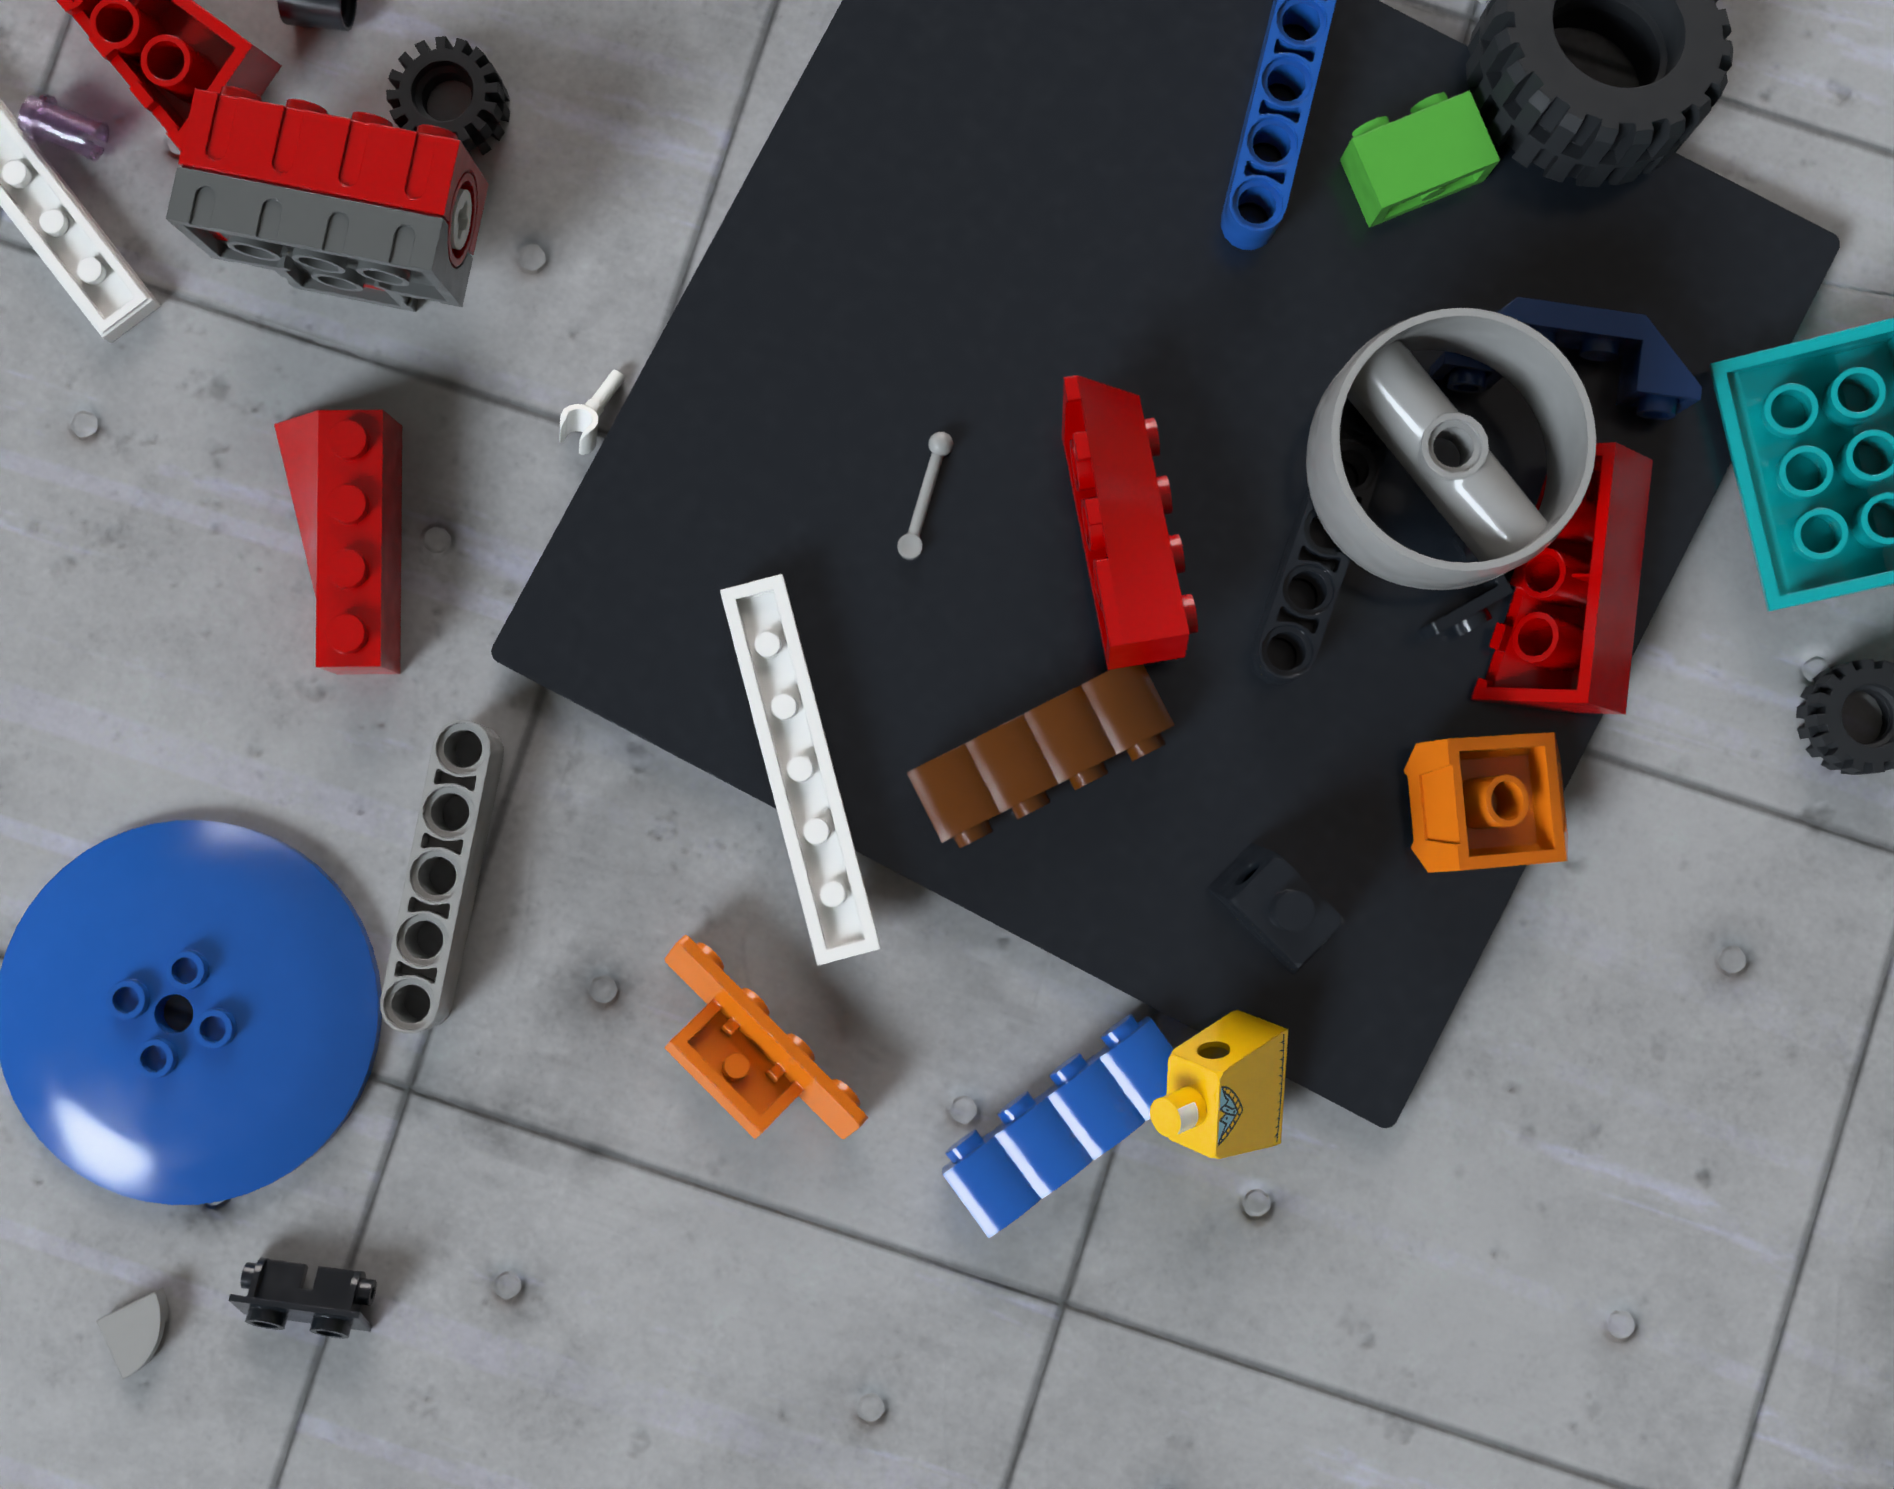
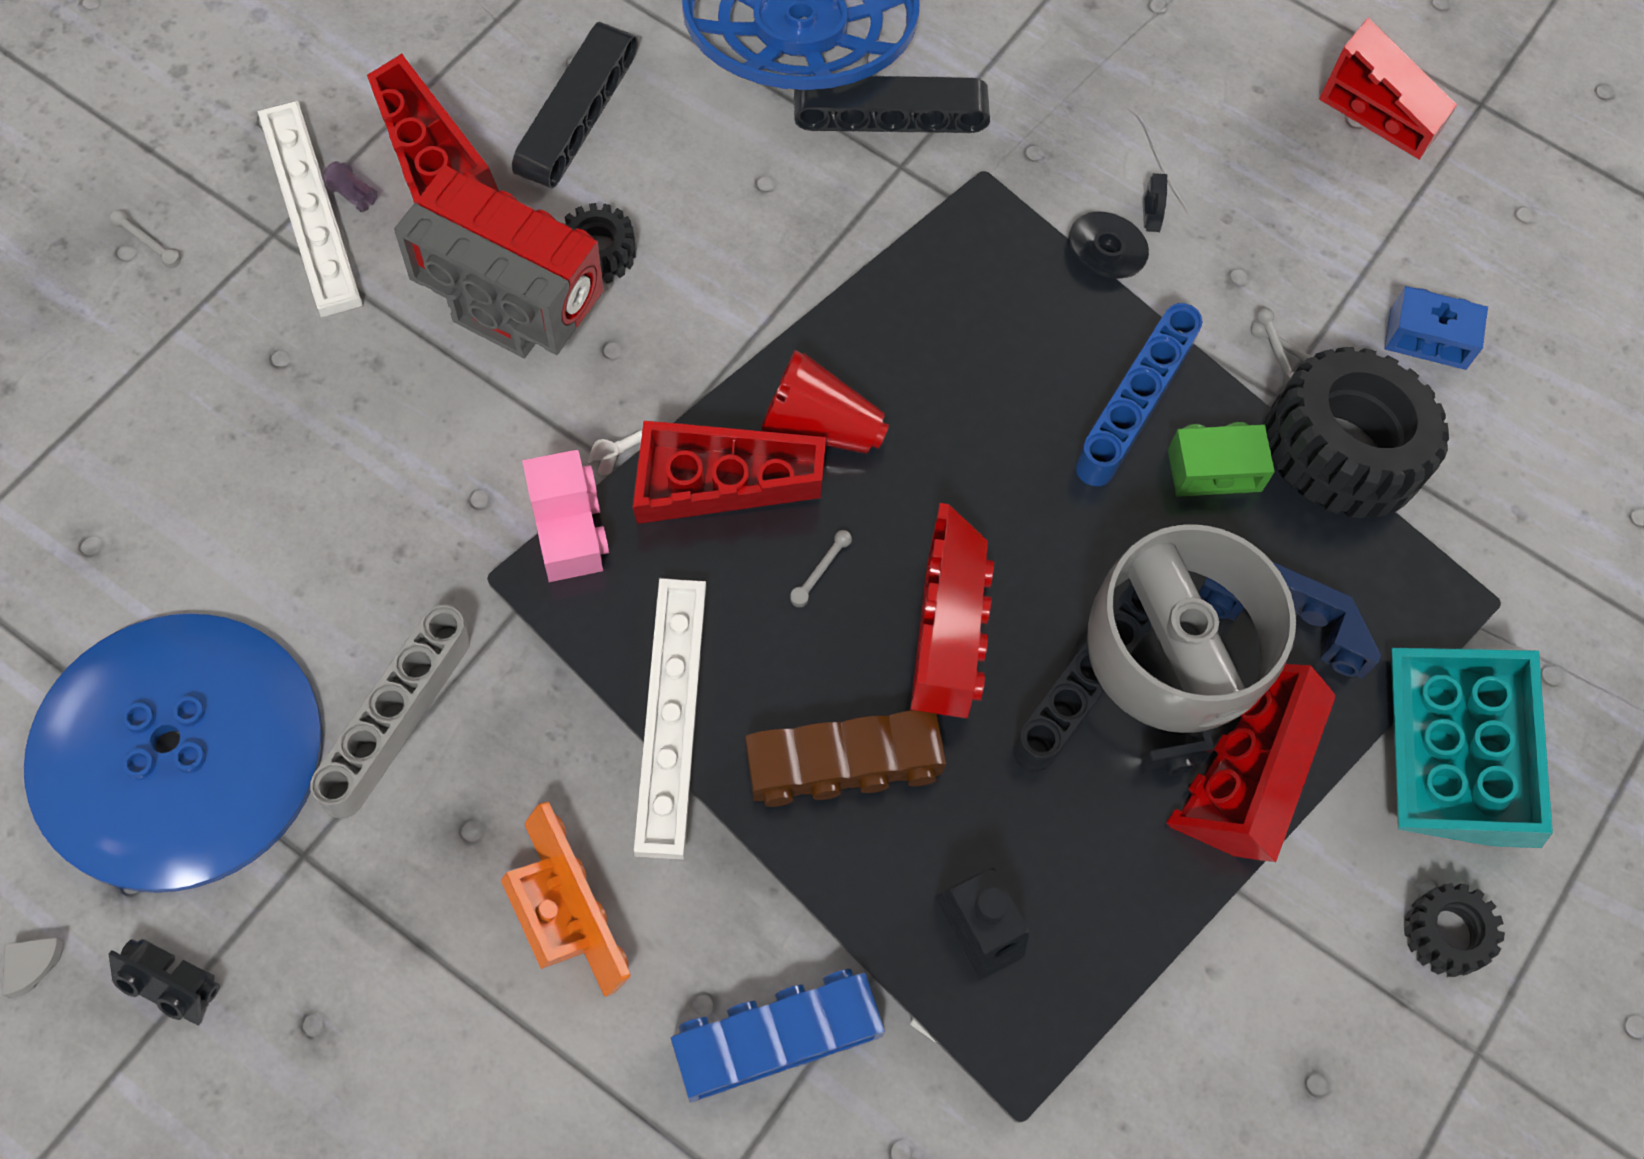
camera: 15 degrees right, 20 degrees down
red wedge [274,409,403,675] -> none
yellow torso [1150,1010,1288,1159] -> none
orange slope [1403,732,1568,873] -> none
none -> bright pink brick [522,450,609,582]
none -> red wedge [633,420,826,524]
none -> red cone [761,350,889,453]

